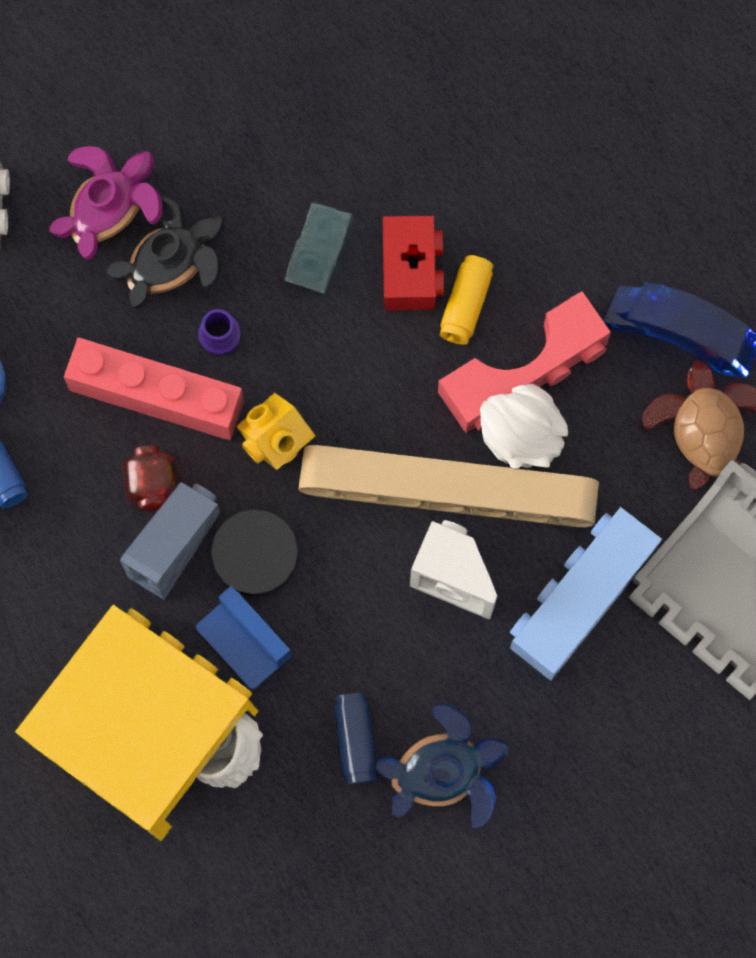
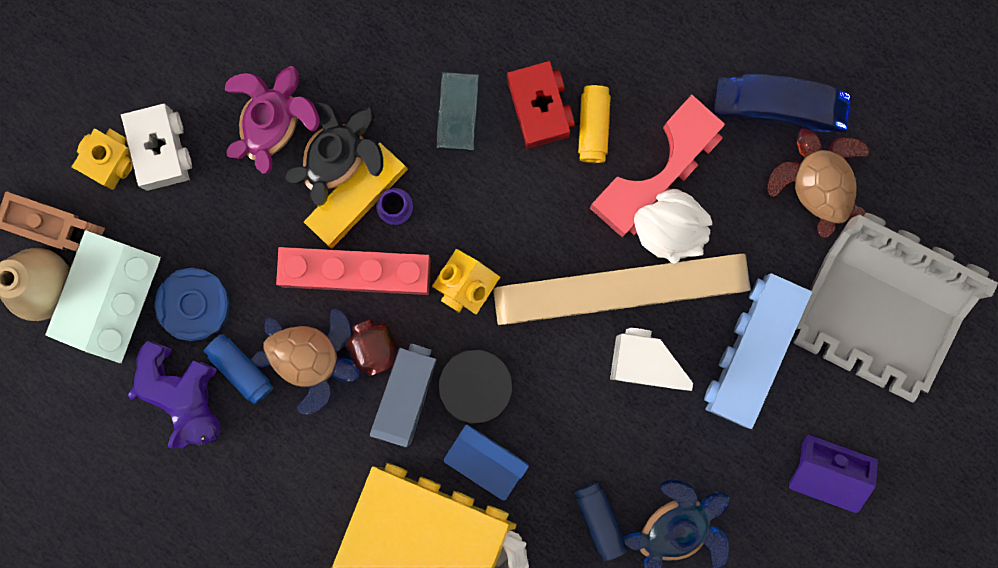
camera: 10 degrees left, 10 degrees up
none -> animal [251,309,361,415]
none -> yellow tile [304,143,408,249]
none -> dark purple panel [789,434,878,513]

